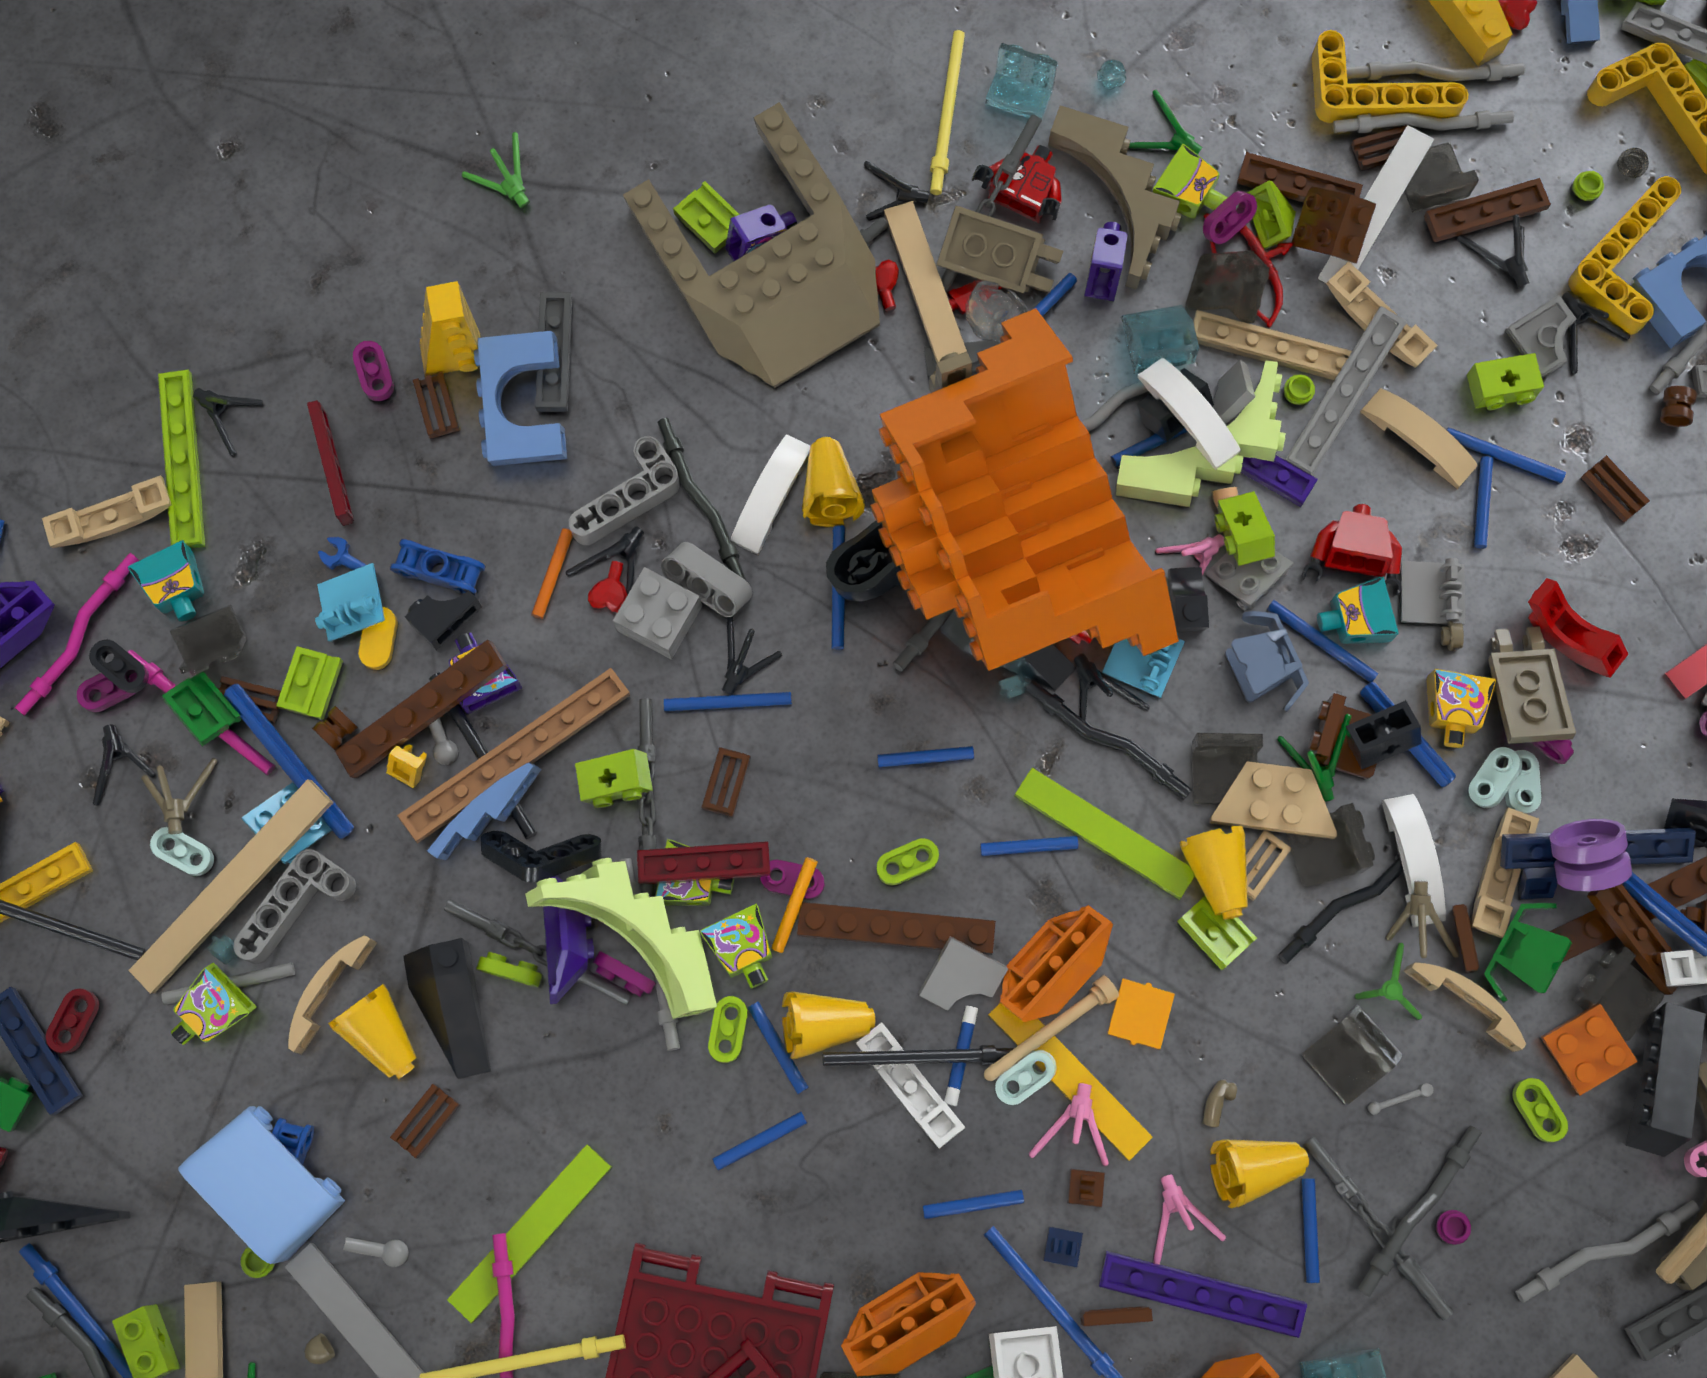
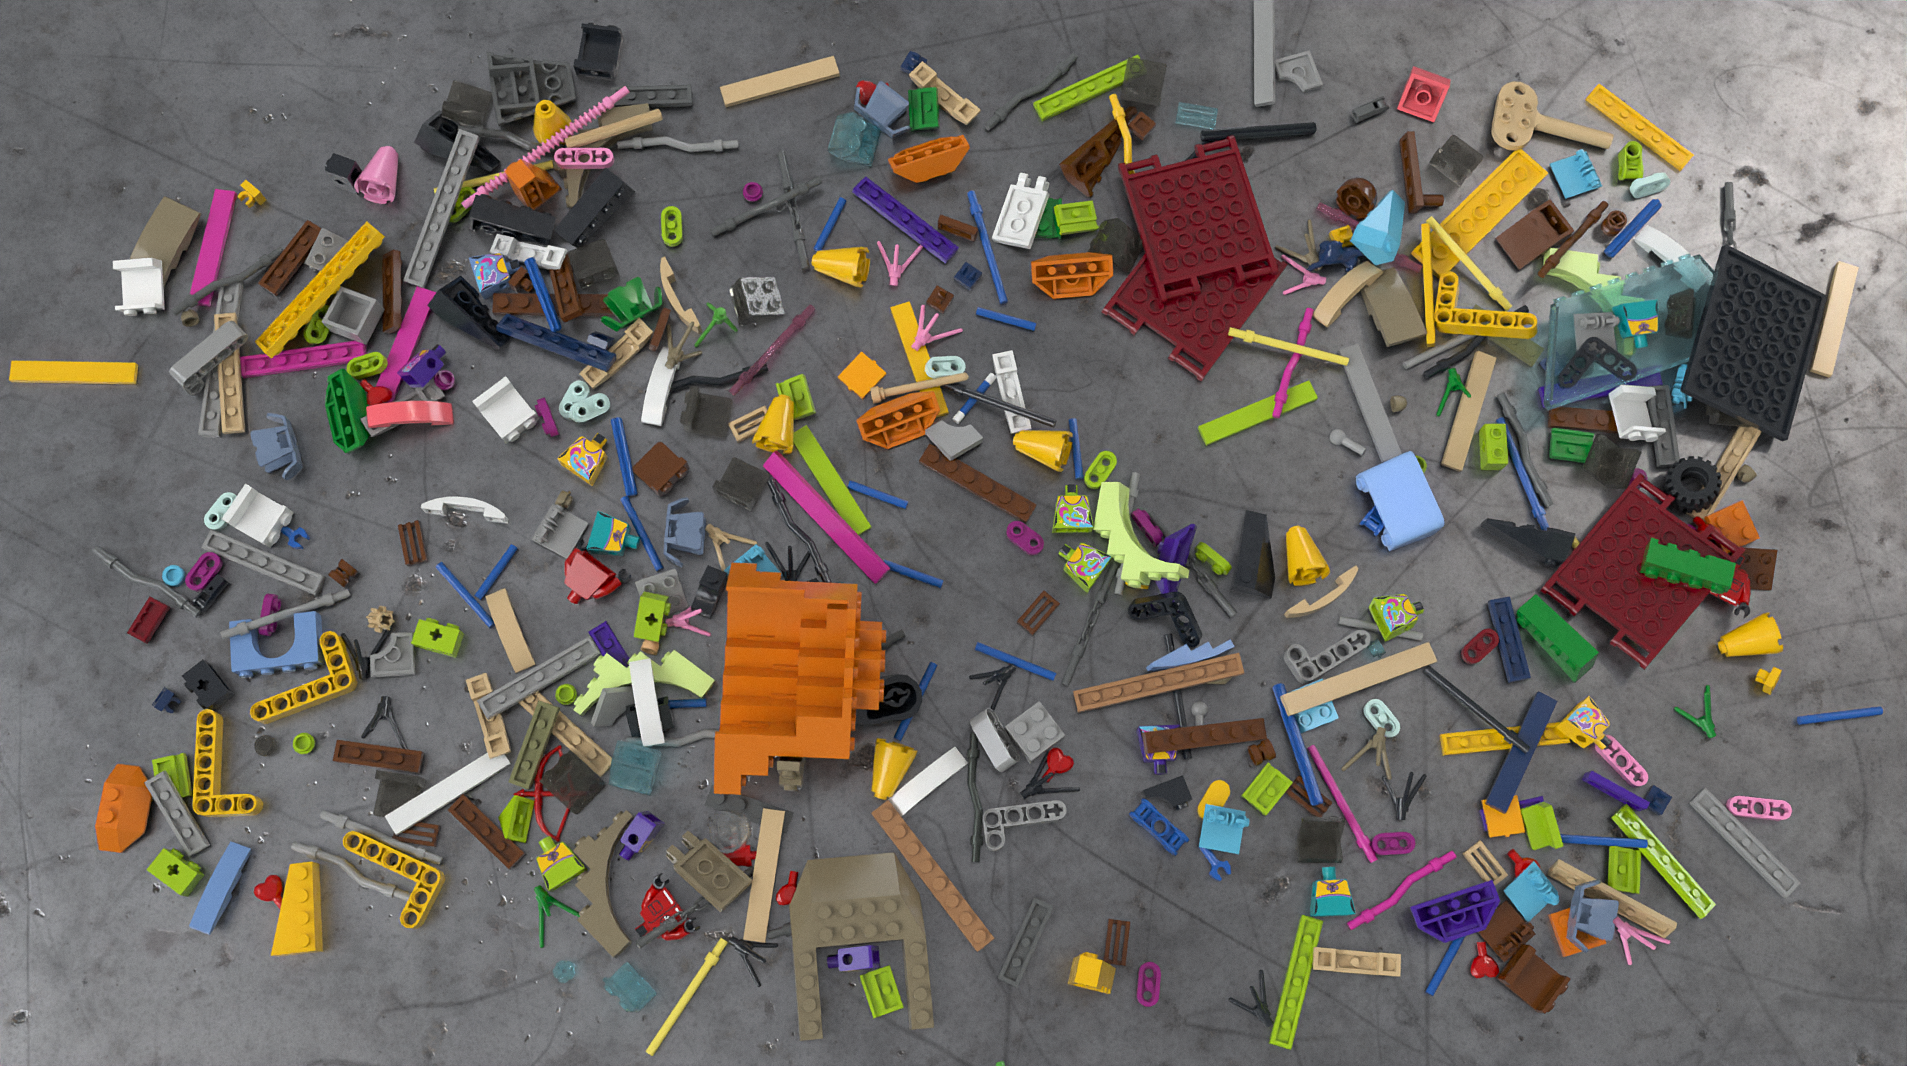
camera: 160 degrees left, 0 degrees up
black plate [89,639,149,693] -> none
green plate [162,669,241,747] -> none
dark red tile [307,400,354,526] -> none
yellow tile [386,744,427,788] -> none
reddish brown tile [390,1084,460,1159] -> none
medium blue arch [474,331,567,466] -> none
orange bar [531,528,573,619] -> none
lime brick [575,749,653,808] -> none
dark red tile [637,842,771,885] -> none
blue bar [712,1112,807,1171] -> none
light orange bar [771,857,818,953] -> none
lime plate [877,838,939,886] -> none
blue bar [1032,273,1077,317] -> none
magenta plate [1203,191,1257,244] -> none
dark tan arm [1203,1080,1237,1127] -> none
tan wing [1209,761,1337,839] -> none
green plant [1277,714,1351,802] -> none
reddish brown bracket [1292,187,1376,264] -> none
black brick [1346,700,1422,769] -> none
light grey hinge [1368,1083,1434,1115] -> none
dark tan tile [1488,627,1576,744] -> none
red arch [1528,578,1628,678] -> none
orange plate [1541,1003,1638,1096] -> none
medium lavender wheel [1550,819,1632,891] -> none
none -> tan gear [366,606,395,633]
none -> white slope [421,496,509,523]
none -> white panel [472,376,539,444]
none -> olive plate [508,701,560,789]
none -> tan plant [705,524,757,578]
none -> clear pink bar [729,304,816,396]
none -> dark pink tile [763,450,890,584]
none -> medium nougat plate [871,800,995,952]

